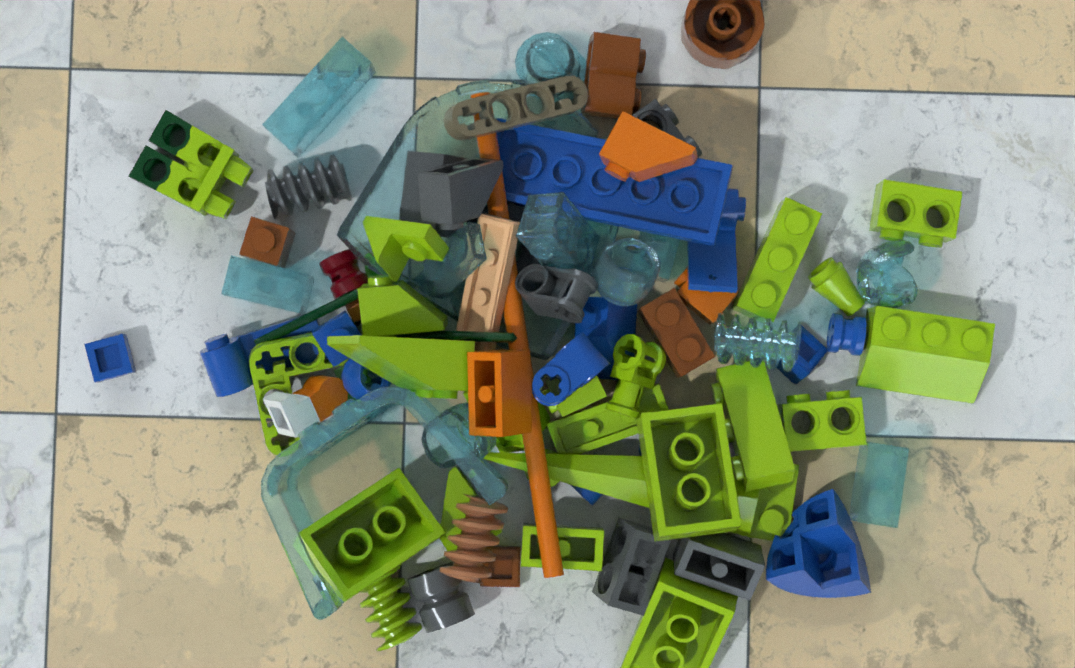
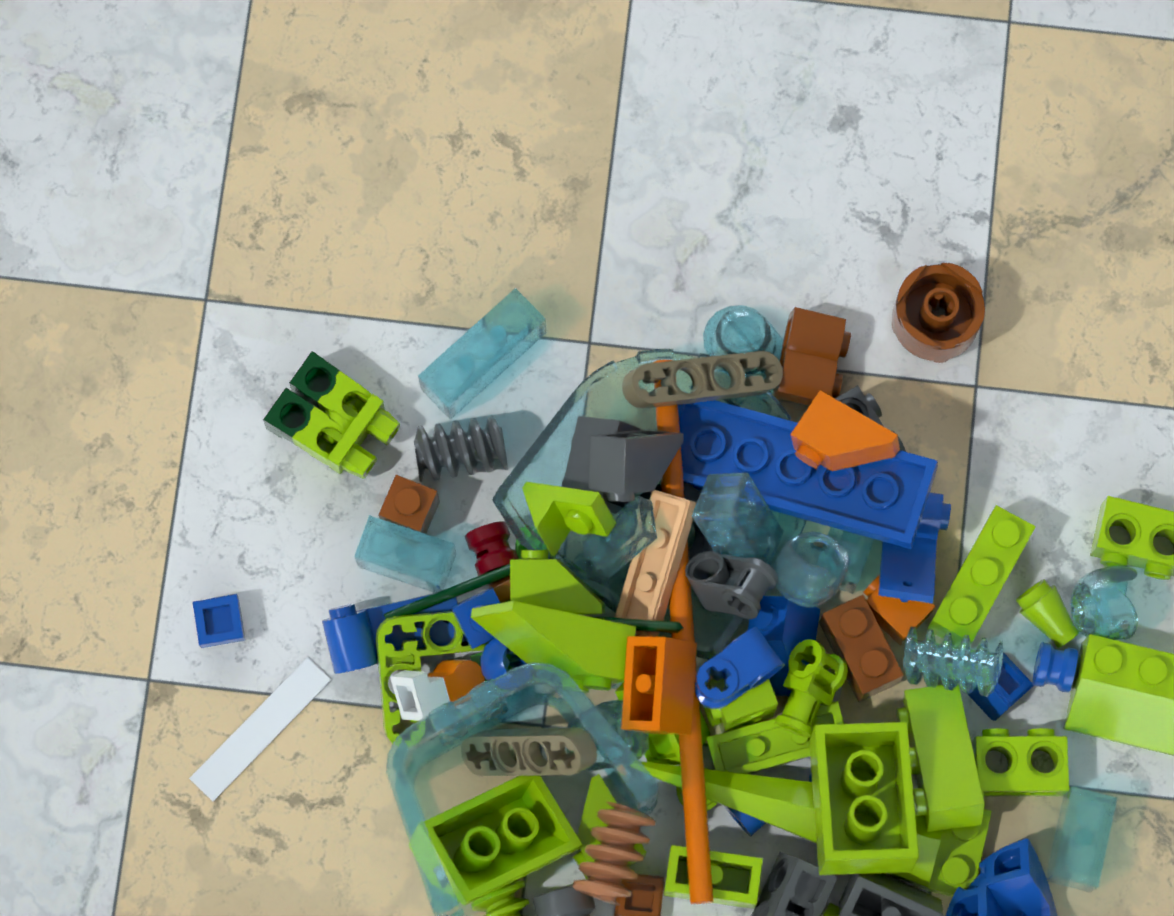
camera: 10 degrees right, 10 degrees down
none -> white sticker [189,657,332,801]
none -> dark tan beam [461,727,597,776]

